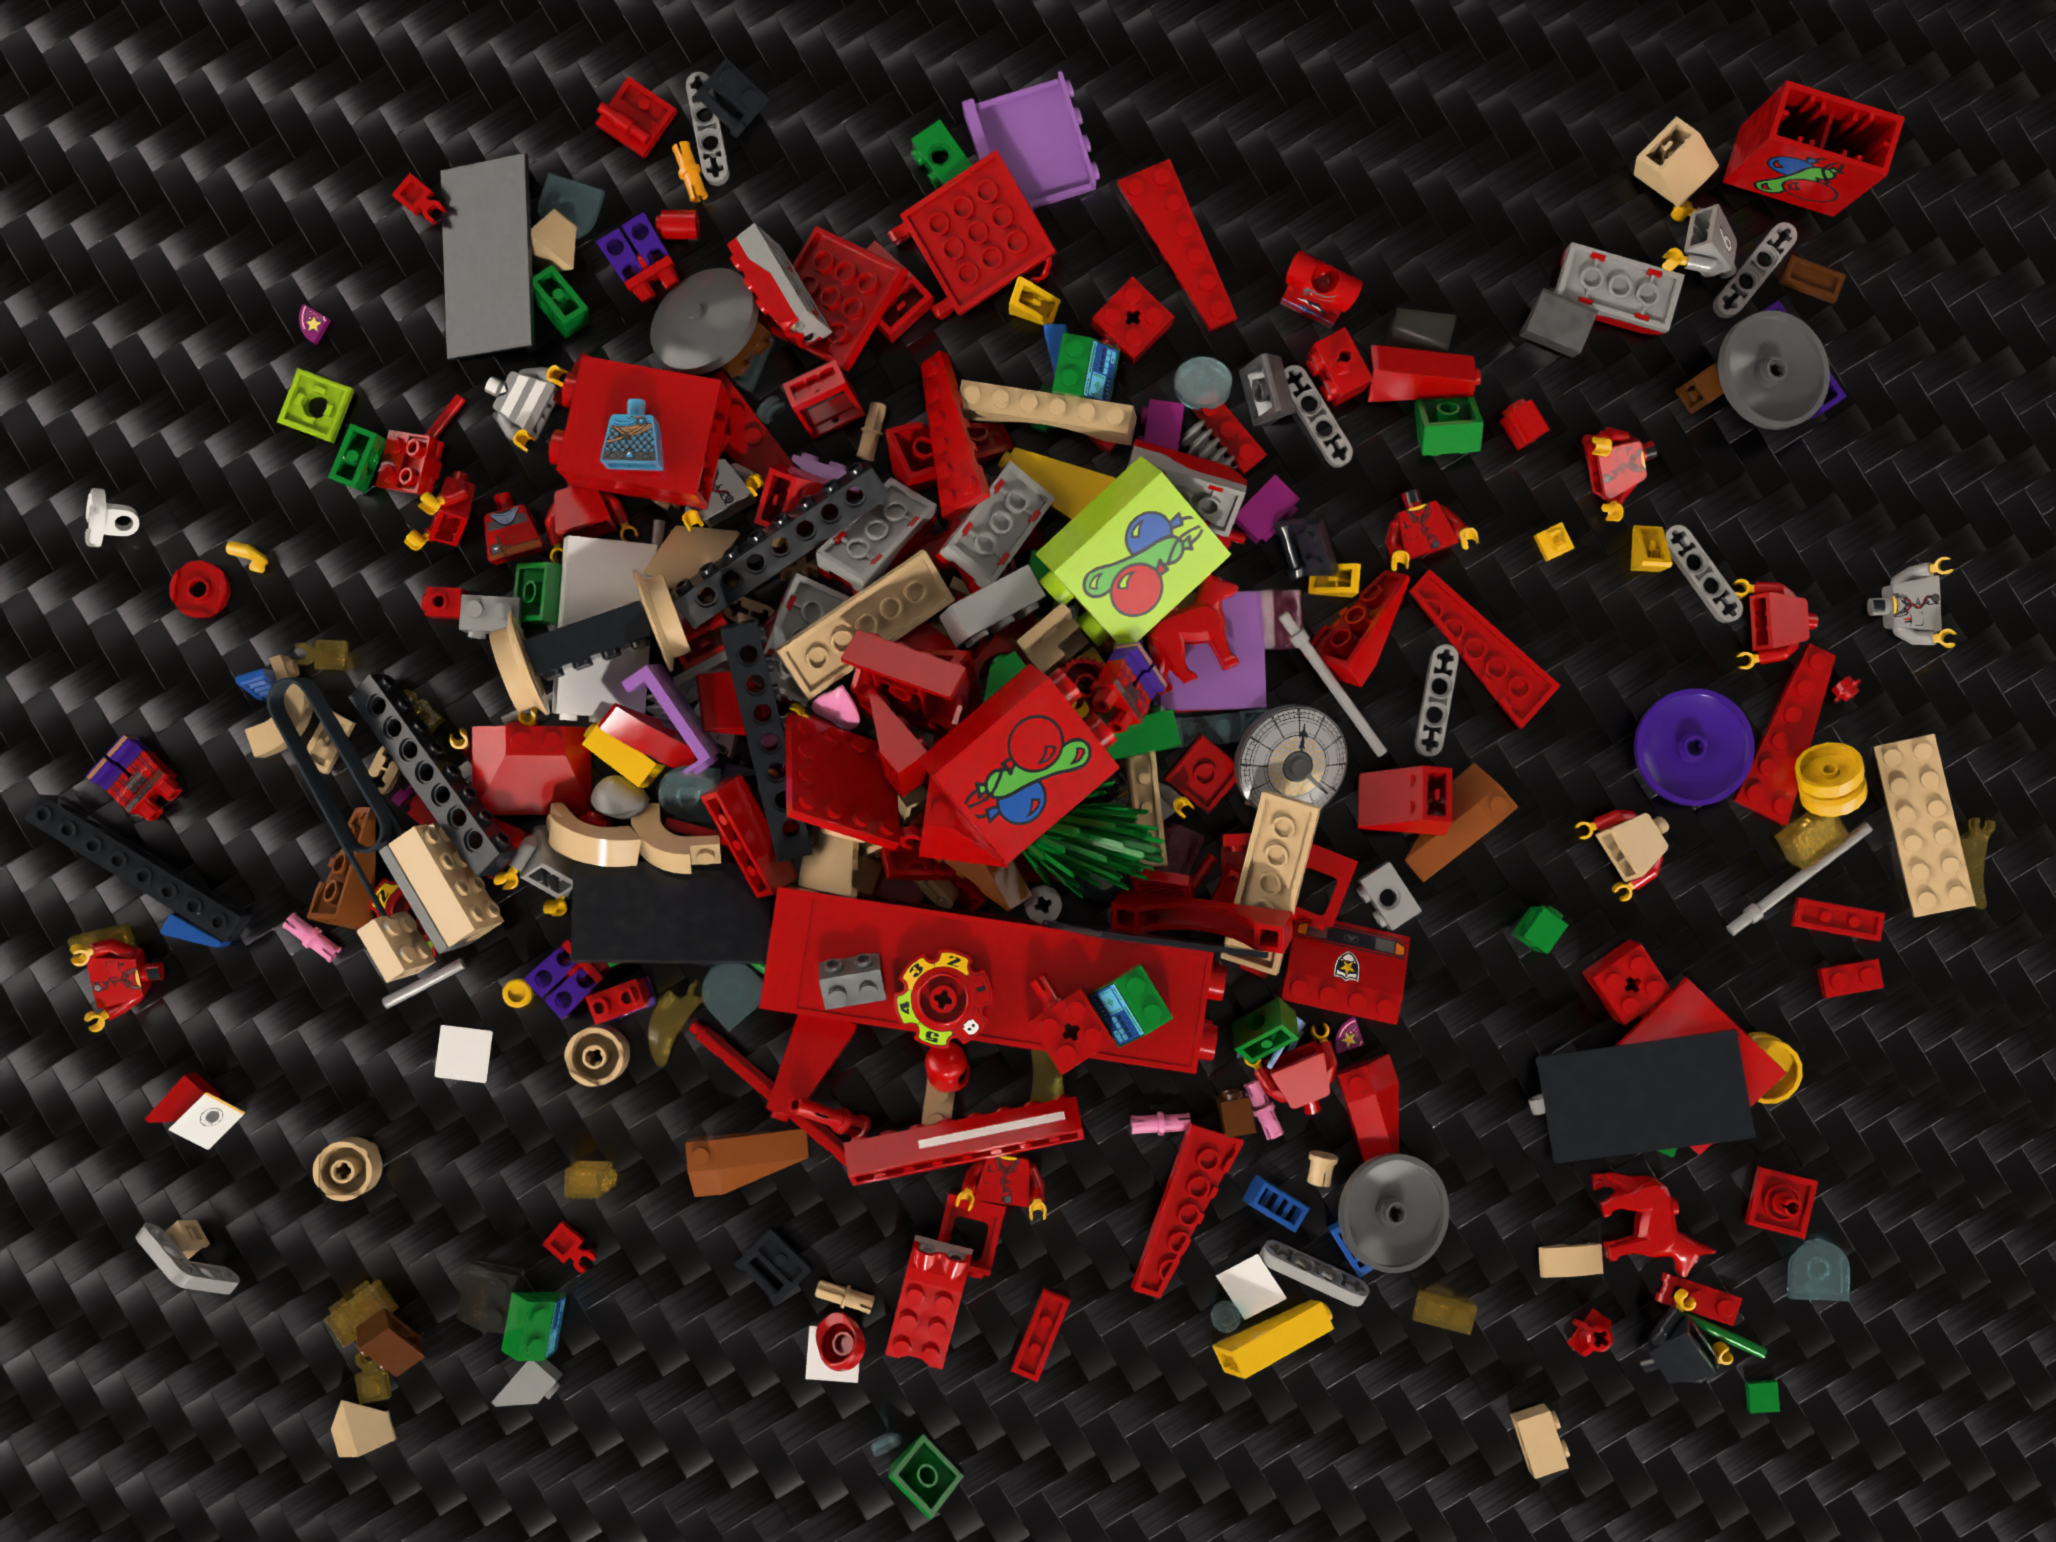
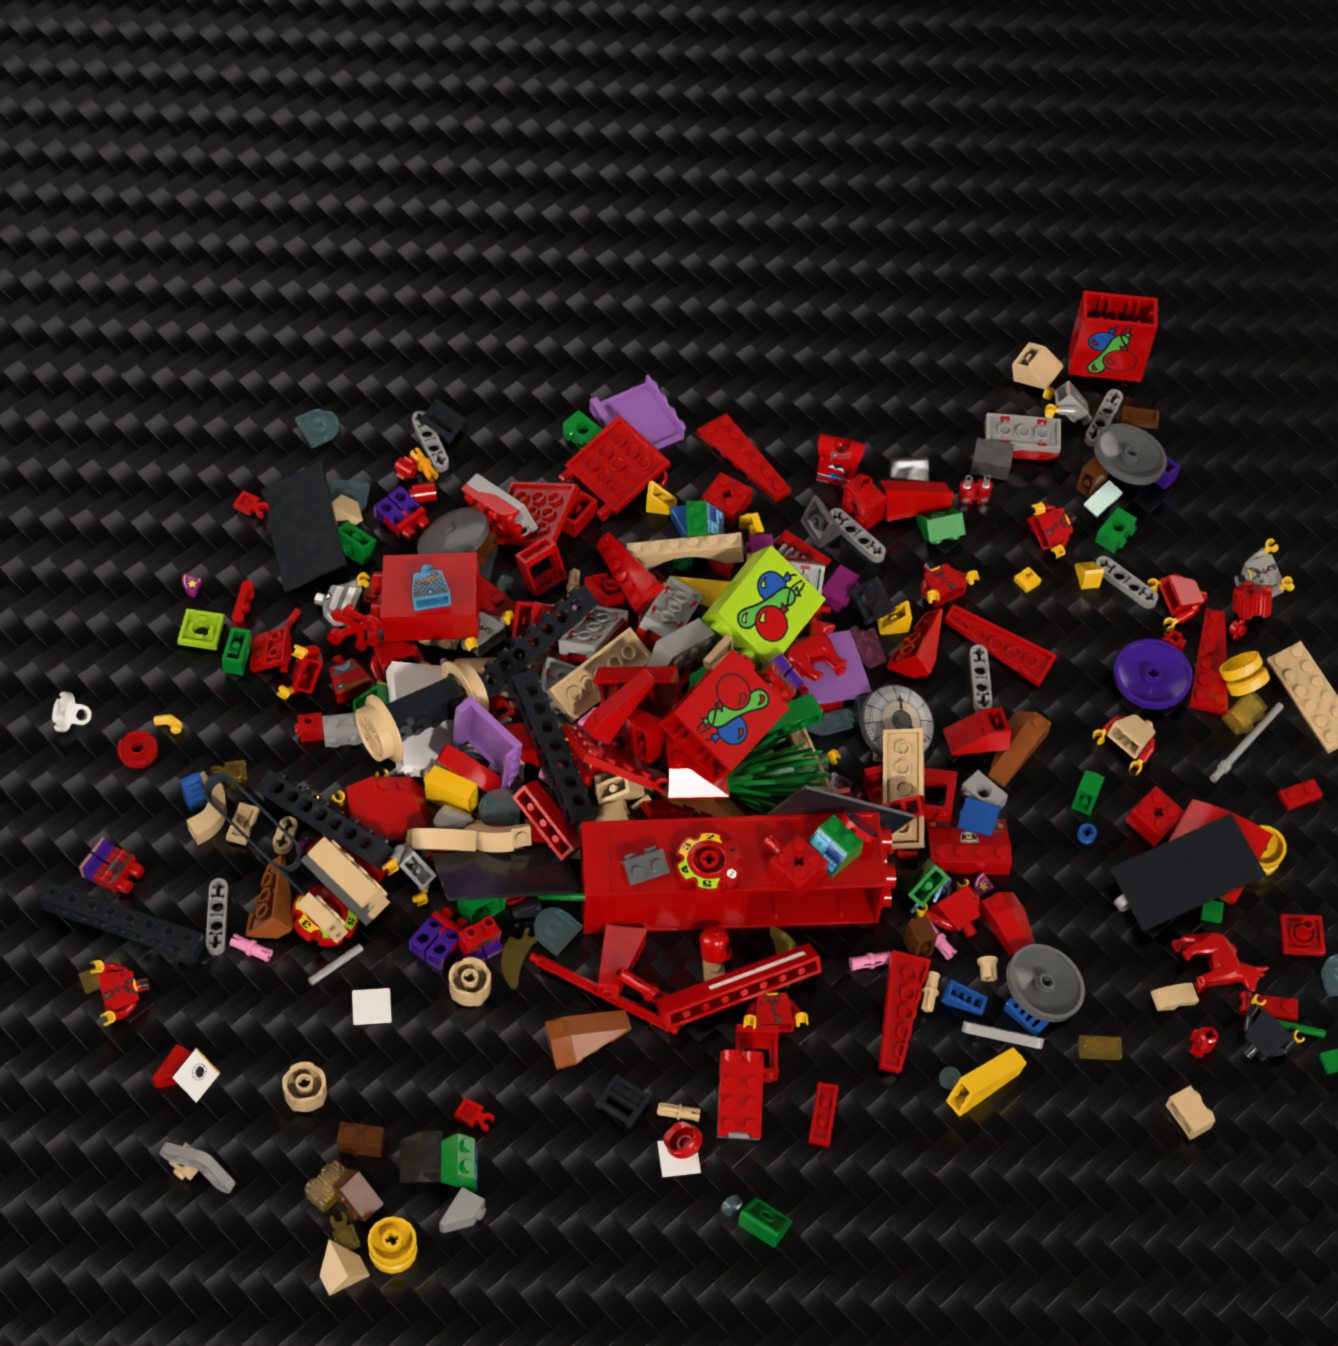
camera: 20 degrees left, 30 degrees down
blue slope [160,913,231,947] -> none
yellow tile [502,978,534,1008] -> none
clear yellow brick [564,1161,617,1200] -> none
red plate [595,76,677,159] -> none
red tile [1163,733,1236,815] -> none
clear light blue tile [1174,357,1232,410] -> none
white sticker [1216,1254,1287,1320] -> none
light grey bar [1278,611,1387,757] -> none
red brick [1499,398,1550,451] -> none
red tile [1791,897,1885,942] -> none
none -> light grey beam [206,878,229,955]
none -> red plate [232,580,255,629]
none -> clear light blue tile [295,409,339,448]
none -> red plant [327,604,382,651]
none -> reddish brown brick [337,1122,385,1157]
none -> yellow wheel [368,1216,417,1274]
none -> red gear [394,456,418,480]
none -> red wedge [583,669,656,744]
none -> yellow bracket [739,513,764,535]
none -> red tile [840,811,878,843]
none -> tan axle [921,971,940,1012]
none -> red piece [957,474,993,504]
none -> blue piece [957,797,1001,837]
none -> blue bush [1077,823,1097,844]
none -> light aqua slope [1083,480,1123,518]
none -> green brick [1095,507,1137,553]
none -> red gear [1162,630,1186,652]
none -> red brick [1232,581,1272,620]

